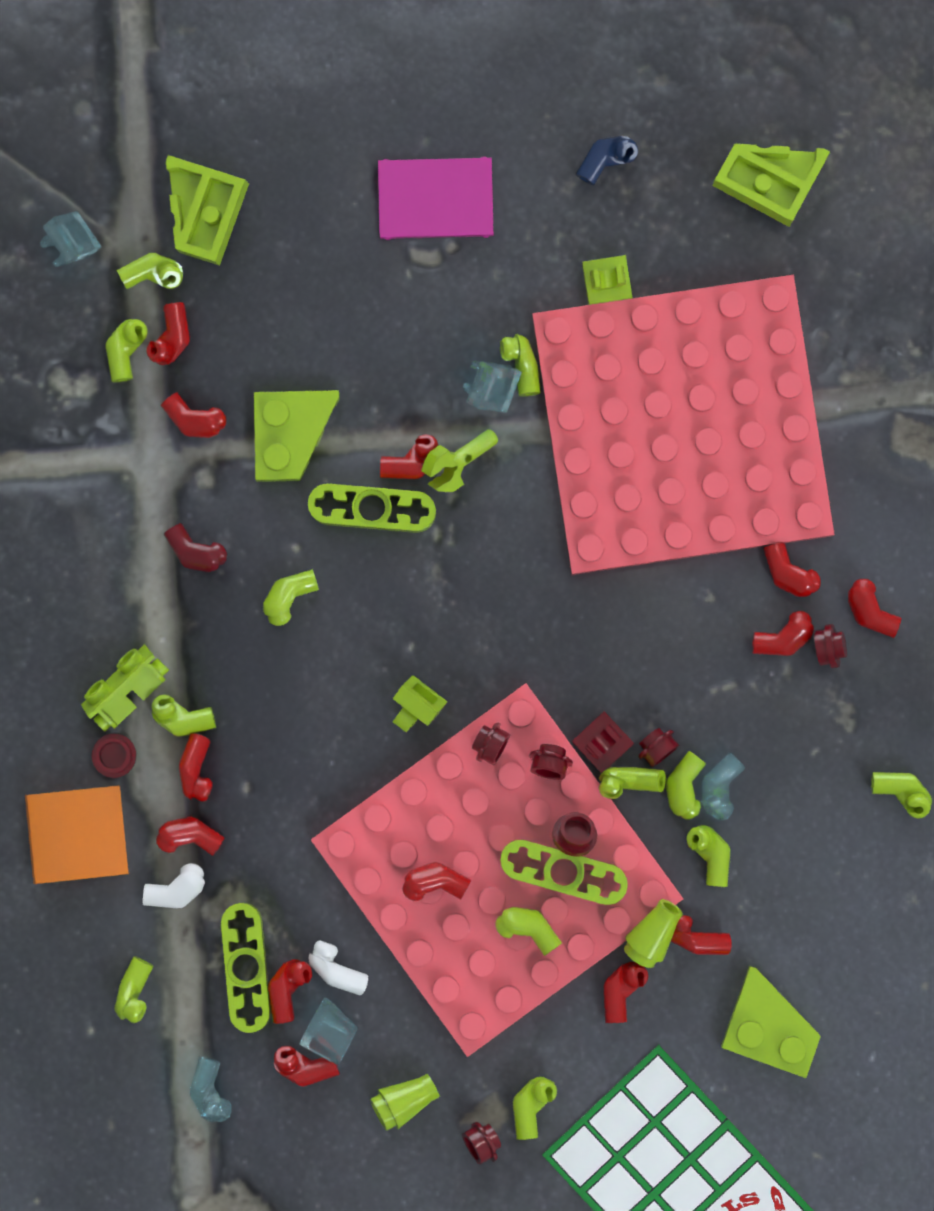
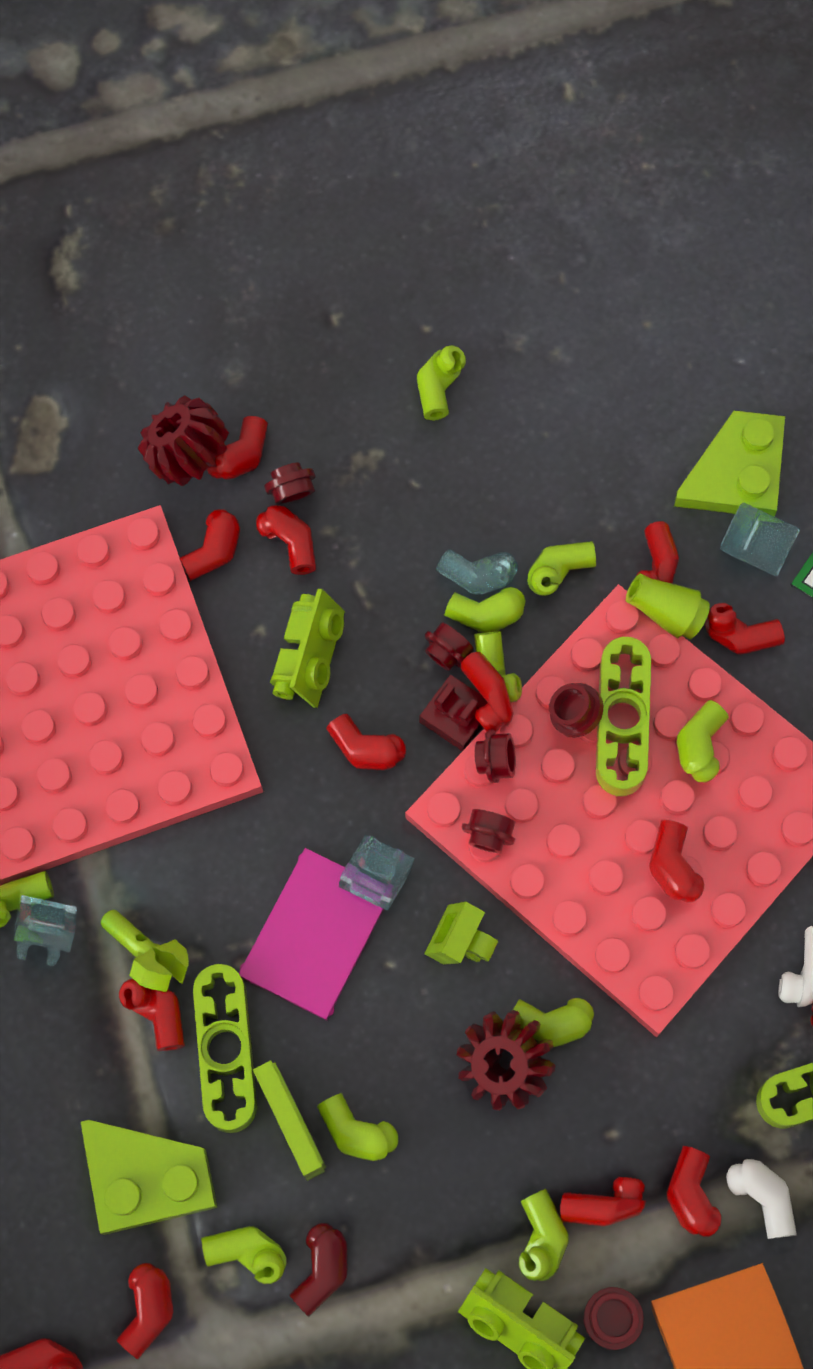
camera: 105 degrees left, 15 degrees down
none -> dark red gear [138,395,229,487]
none -> lime arm [201,1226,286,1284]
none -> dark pink piece [239,848,392,1021]
none -> lime tile [253,1060,326,1181]
none -> lime hinge [270,589,345,708]
none -> red arm [326,713,406,770]
none -> clear light blue tile [338,835,415,911]
none -> dark red gear [456,1010,556,1110]
none -> red arm [461,652,514,733]
none -> lime arm [513,998,594,1047]
none -> clear light blue slope [720,503,800,576]

